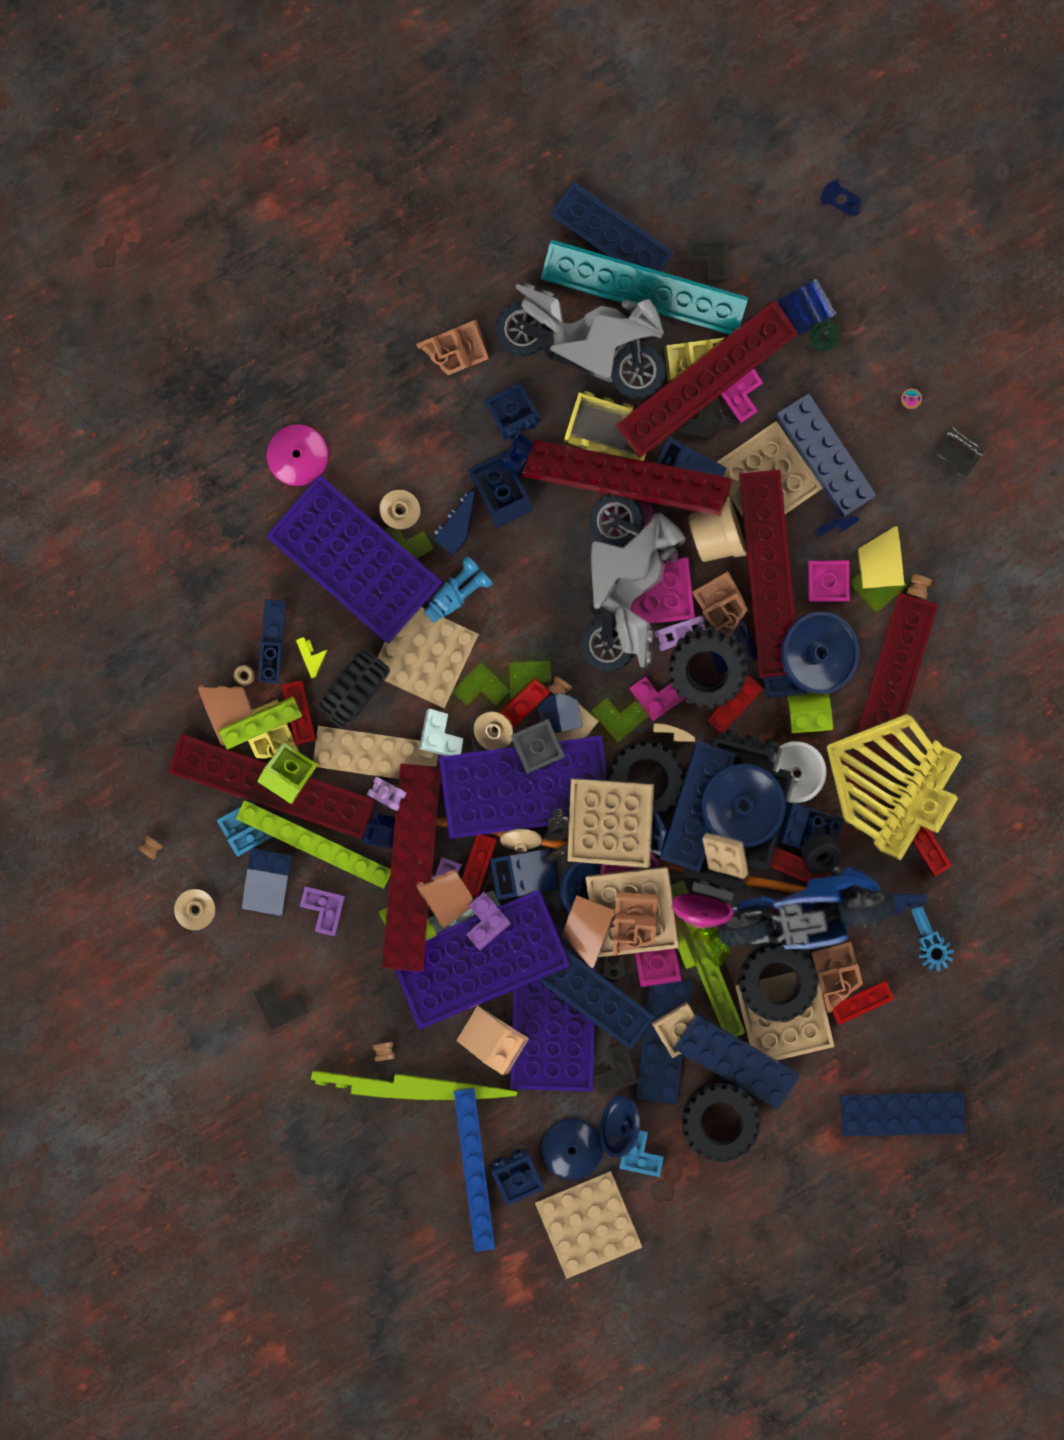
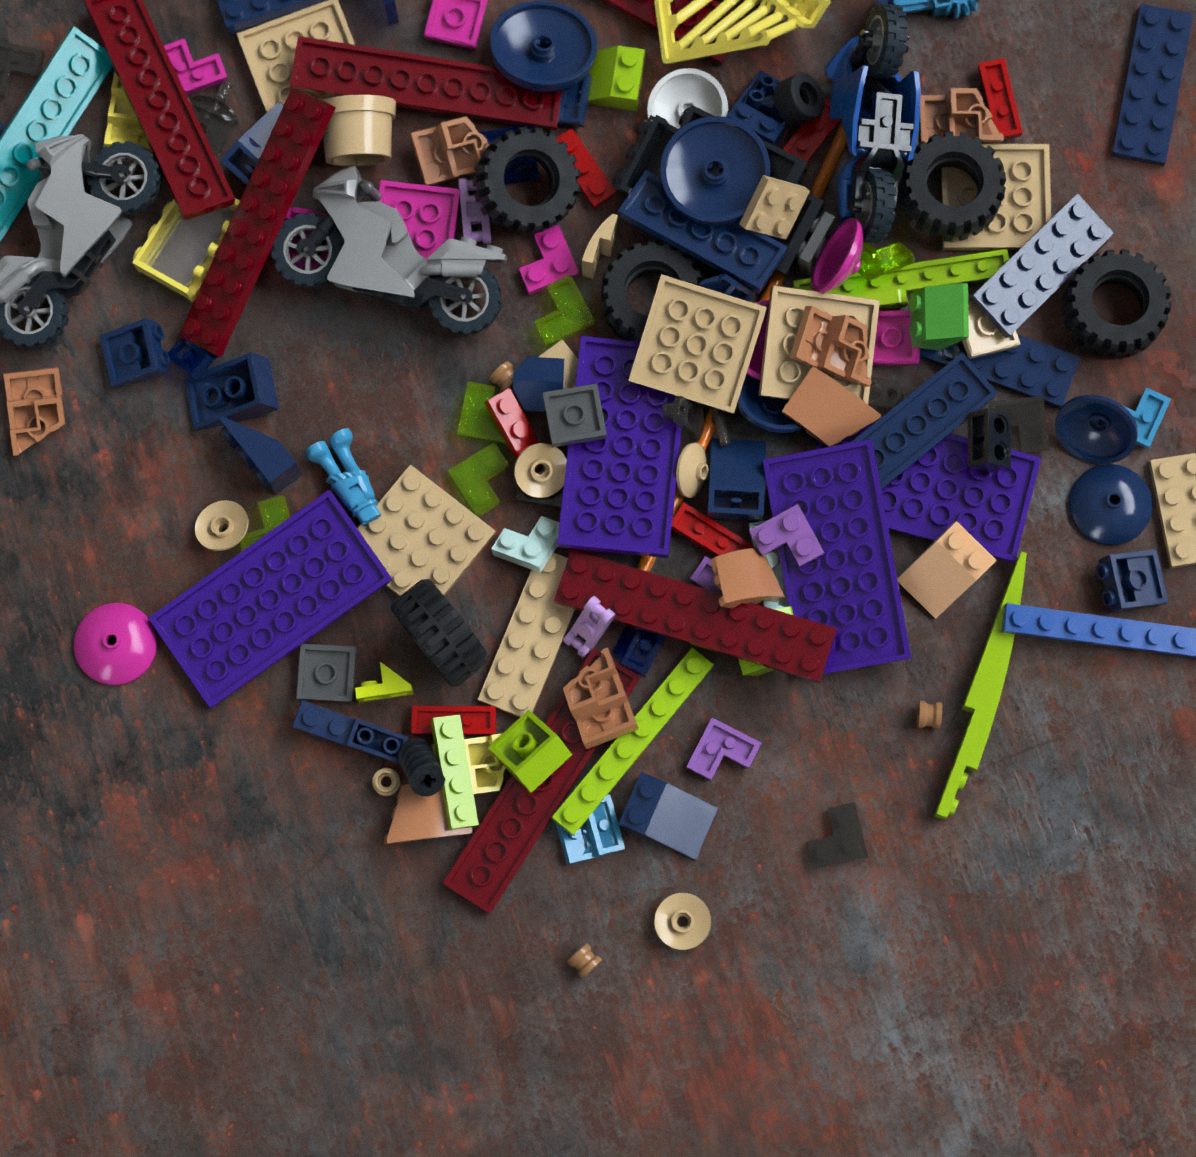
camera: 80 degrees left, 10 degrees down
none -> dark grey plate [296,644,357,703]
none -> black piece [398,737,445,796]
none -> nougat slope [563,647,639,749]
none -> bright green slope [909,283,969,351]
none -> black brick [968,408,1011,472]

